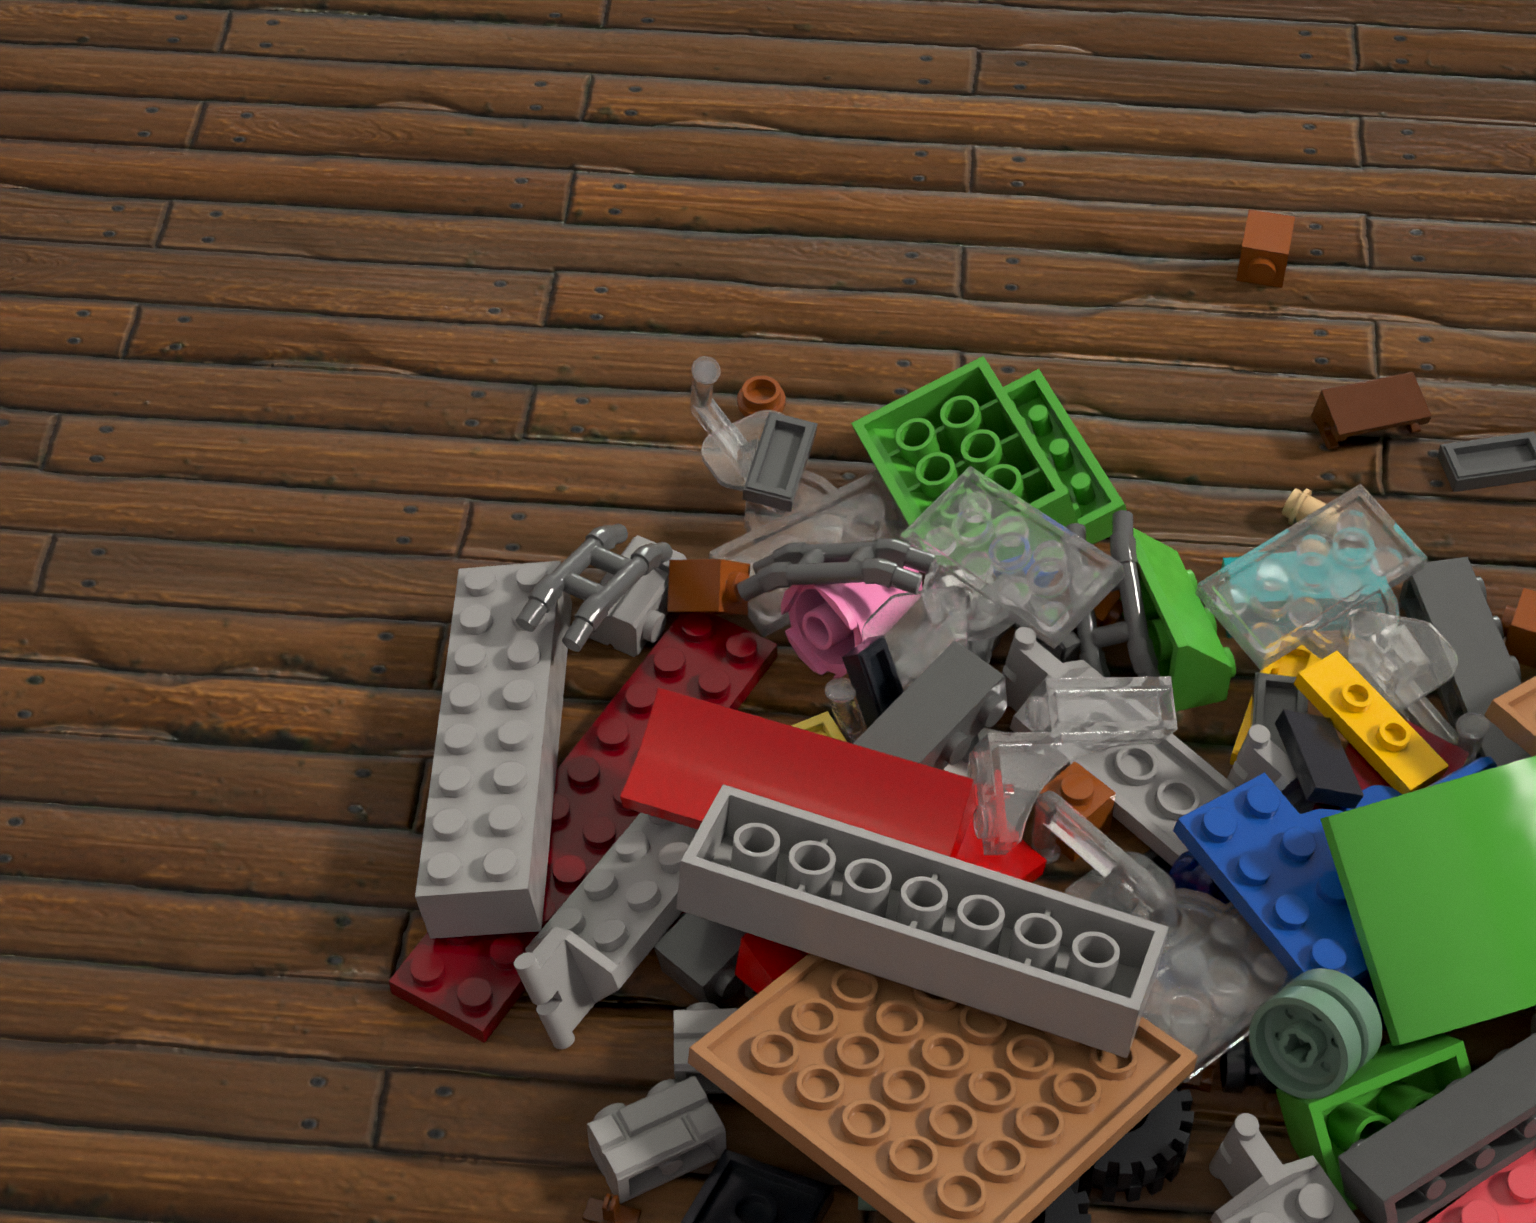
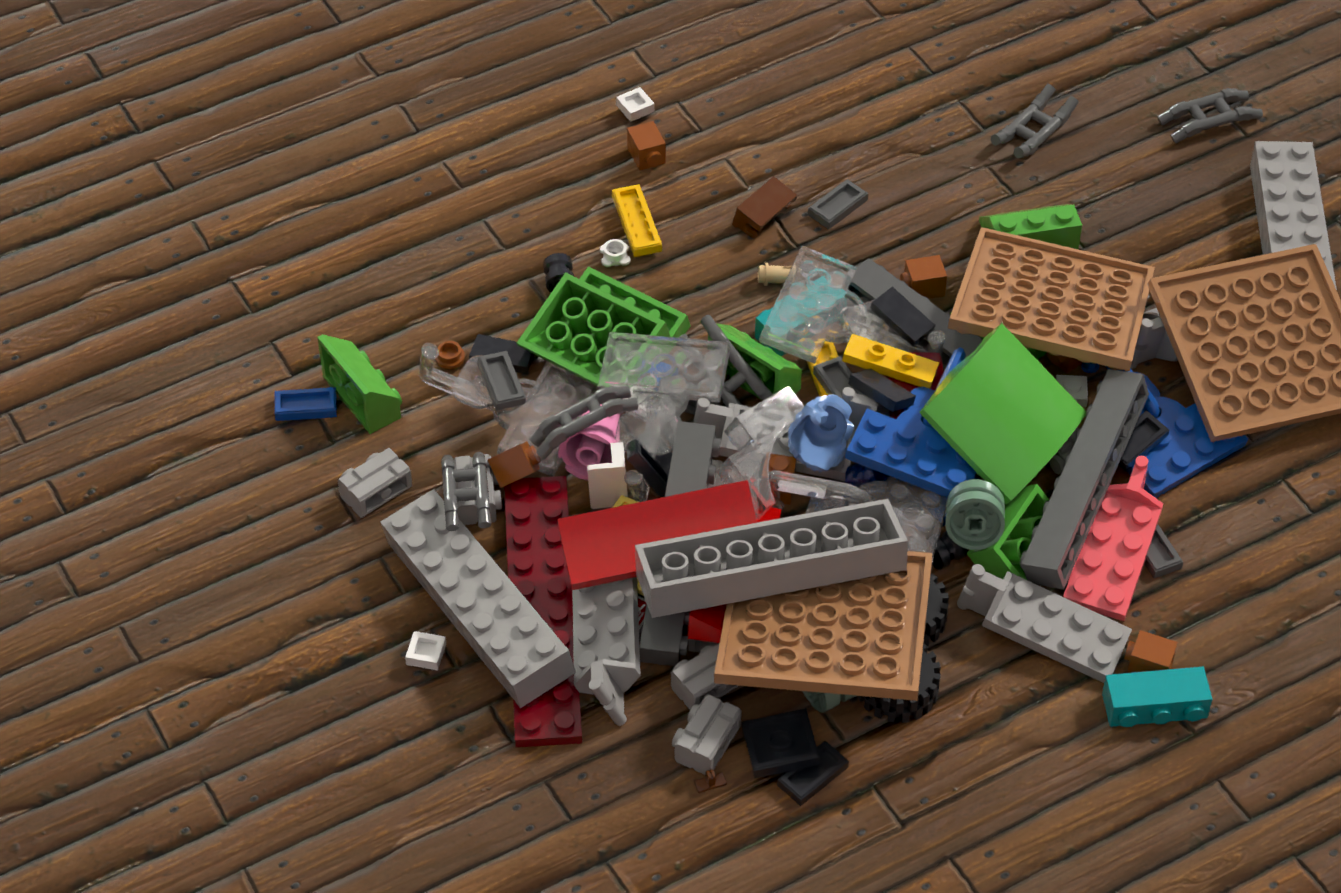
camera: 35 degrees left, 0 degrees up
none -> blue tile [275,387,337,421]
none -> bright green slope [317,334,402,434]
none -> light grey brick [338,448,412,518]
none -> white plate [405,631,446,670]
none -> black tile [469,334,535,374]
none -> black wheel [543,253,574,292]
none -> white panel [587,442,628,509]
none -> white plate [600,239,630,267]
none -> yellow plate [612,184,662,257]
none -> white plate [616,87,655,122]
none -> medium blue hair [788,394,854,472]
none -> black tile [870,286,936,347]

